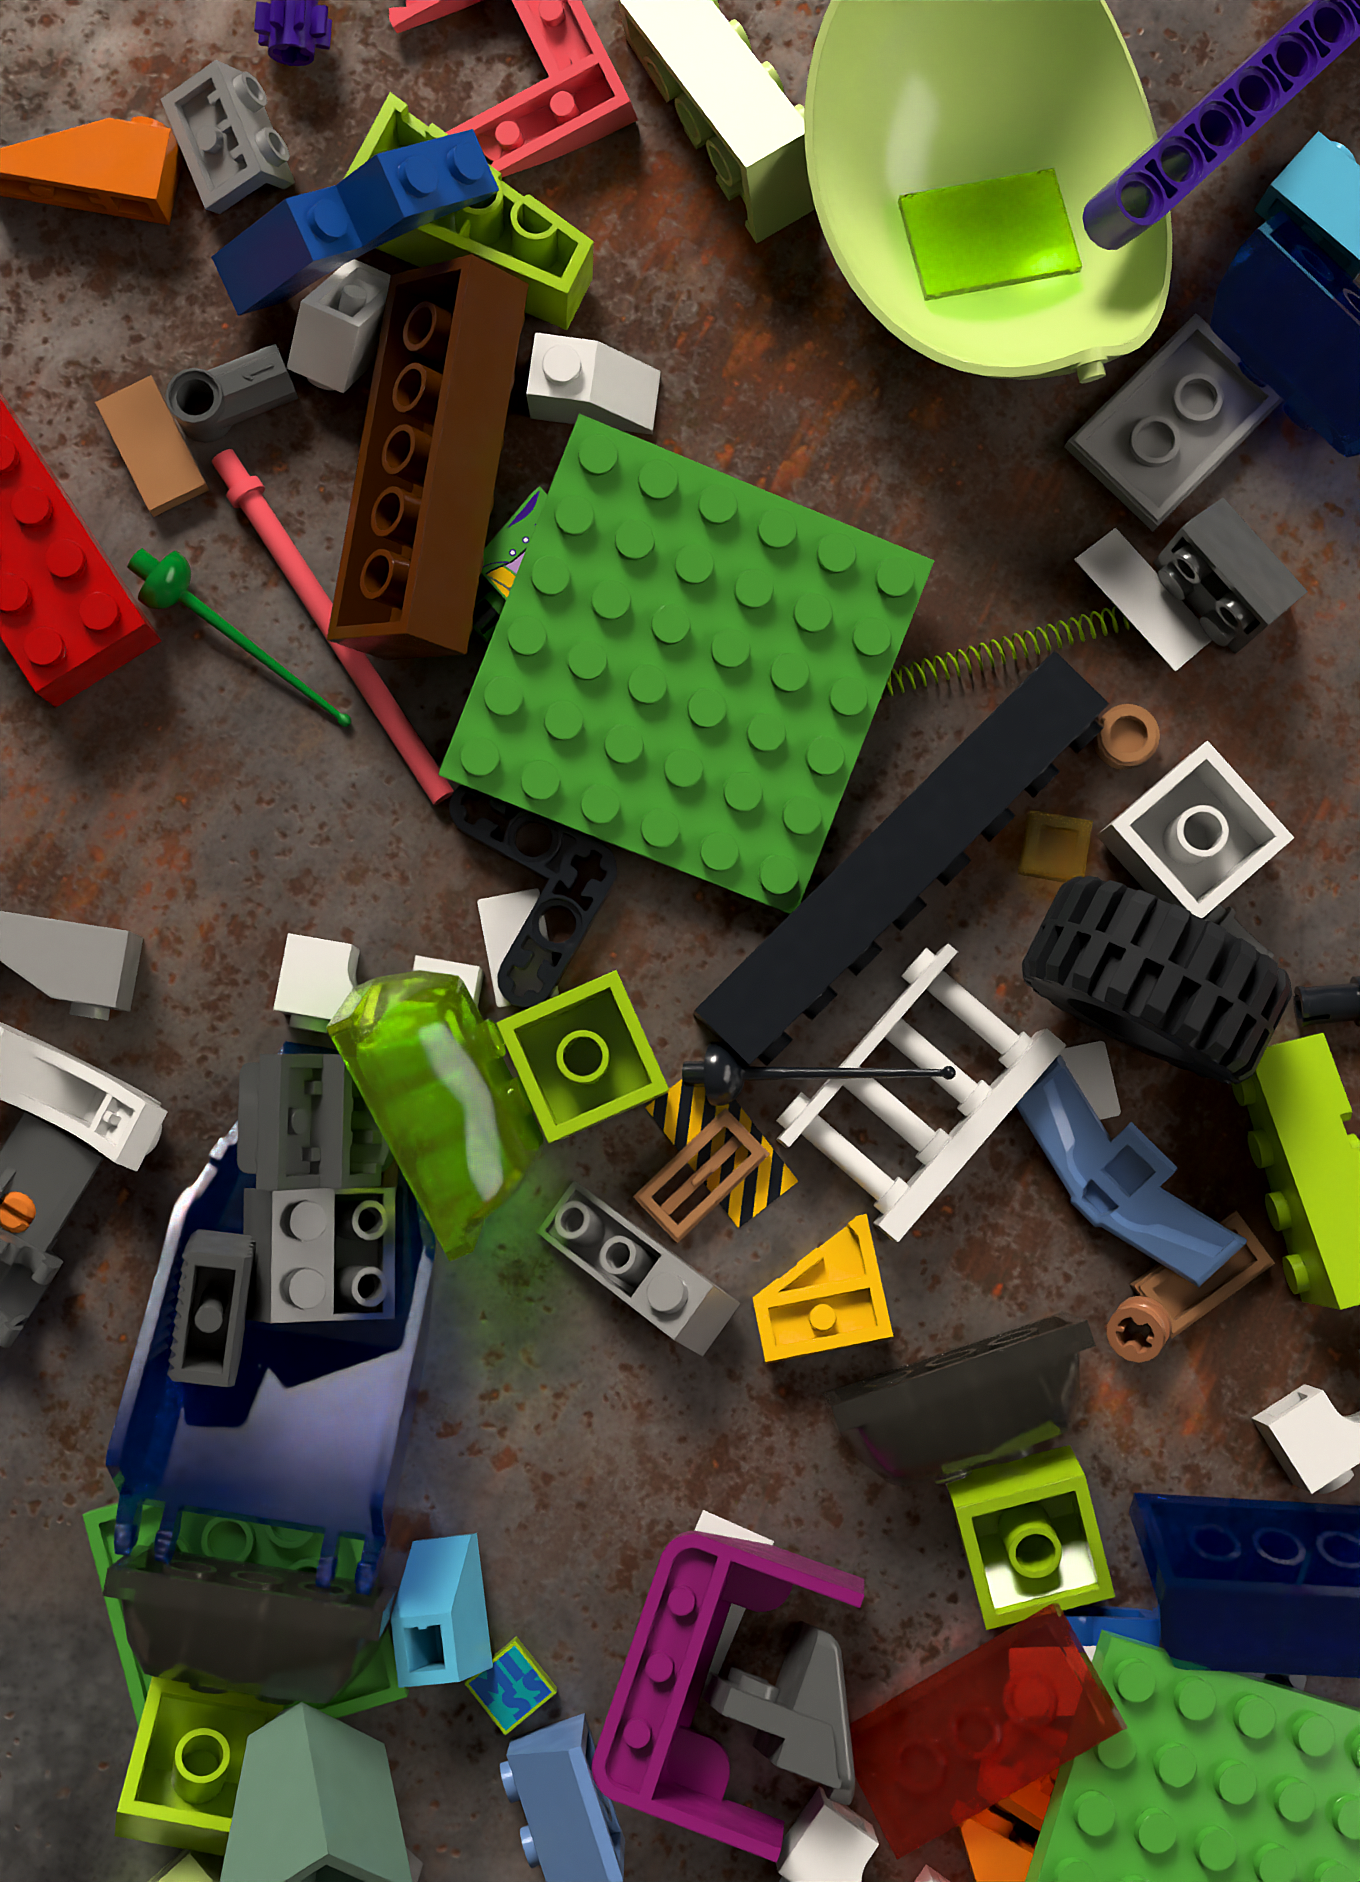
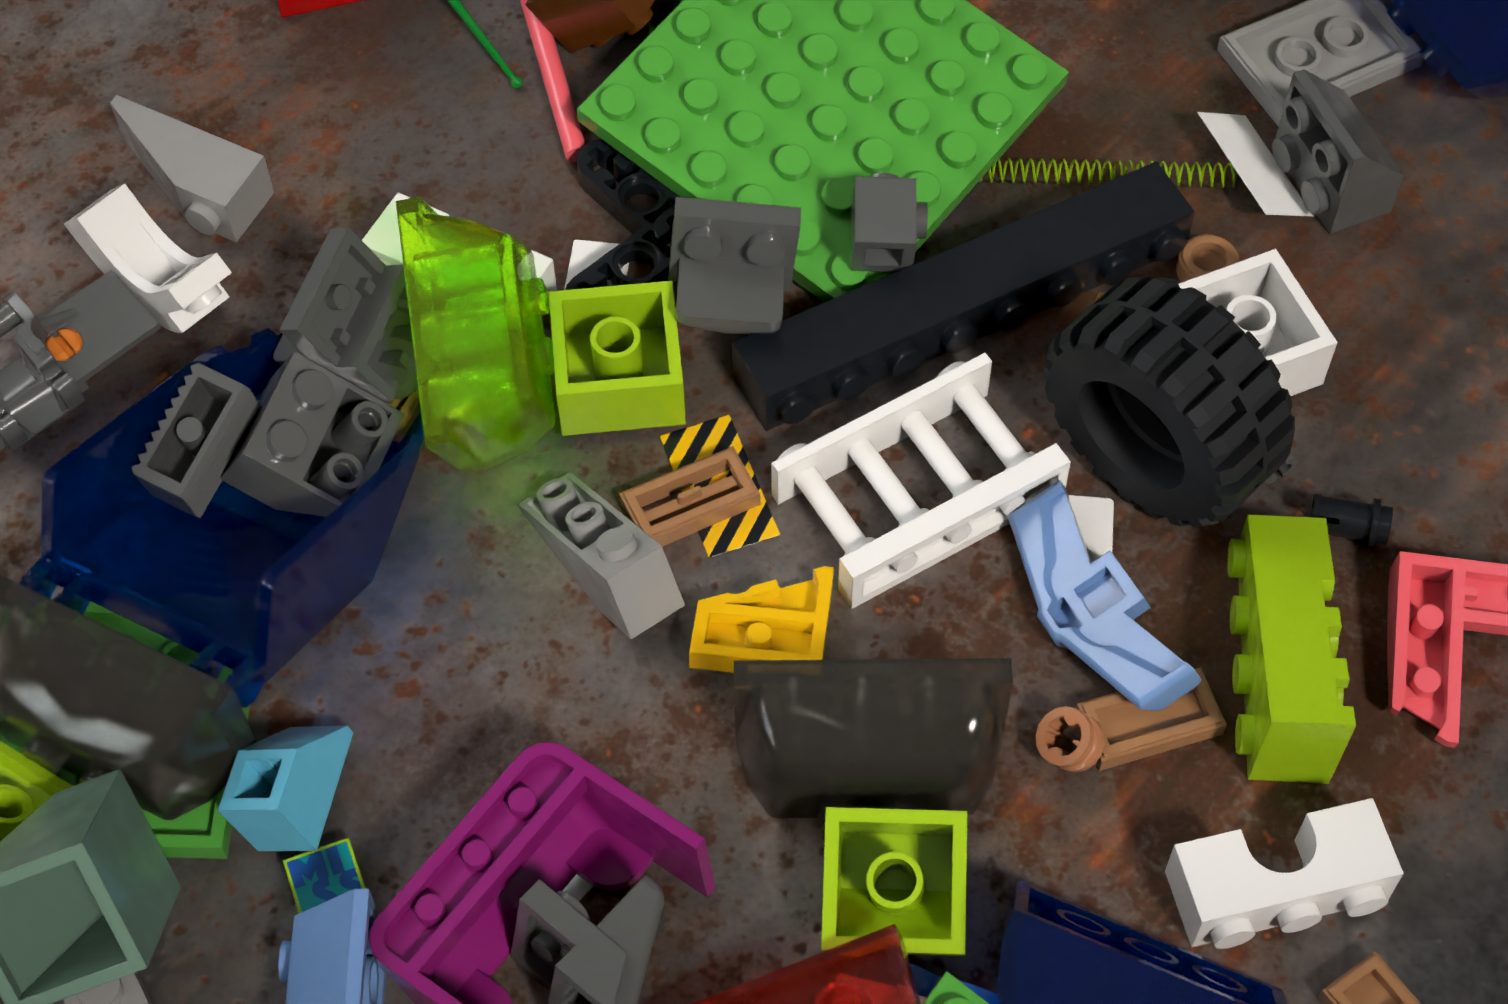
camera: 25 degrees right, 25 degrees down
black sword [682,1042,956,1106] -> none
none -> dark grey piece [668,197,801,334]
none -> dark grey brick [851,173,928,272]

